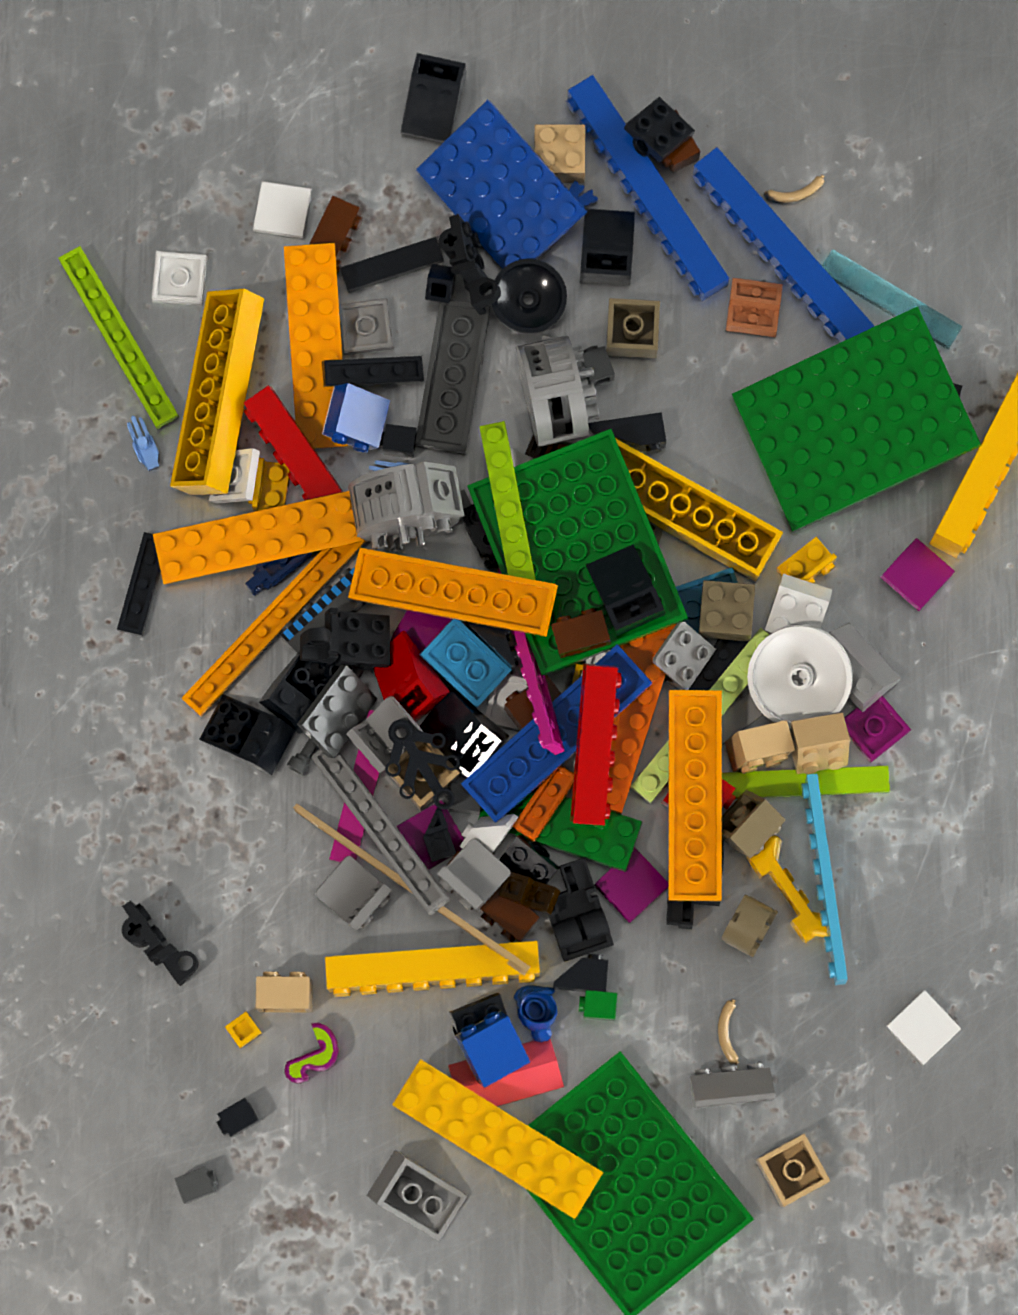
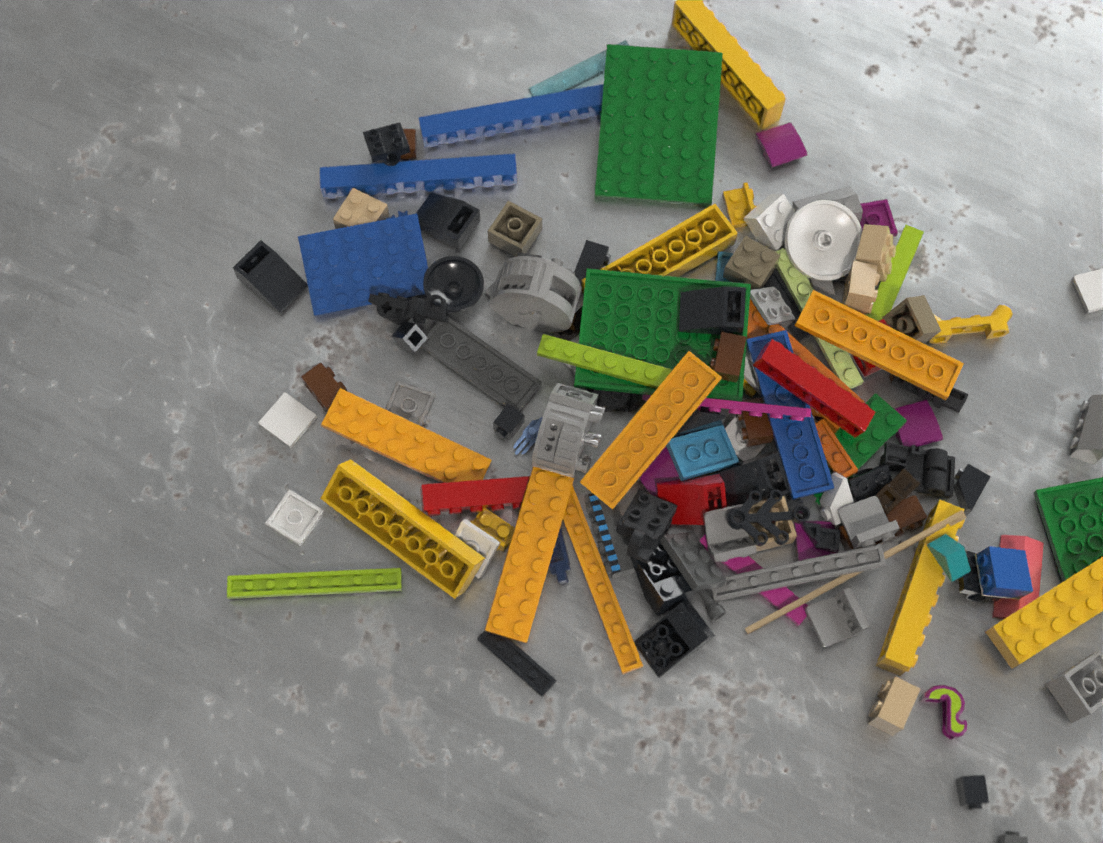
camera: 65 degrees left, 10 degrees down
black plate [121,900,198,986] -> none
light blue piece [127,416,160,471] -> none
yellow plate [225,1011,262,1049] -> none
black tile [322,356,424,387] -> none
piece [322,383,390,453] -> none
black tile [340,237,444,293] -> none
blue hair [514,985,558,1042] -> none
green brick [579,990,617,1021] -> none
tan piece [718,999,739,1065] -> none
dark tan brick [721,894,778,958] -> none
nougat slope [726,278,783,337] -> none
tan piece [764,174,825,203] -> none
medium azure plate [801,774,848,985] -> none
none -> teal slope [927,534,971,583]

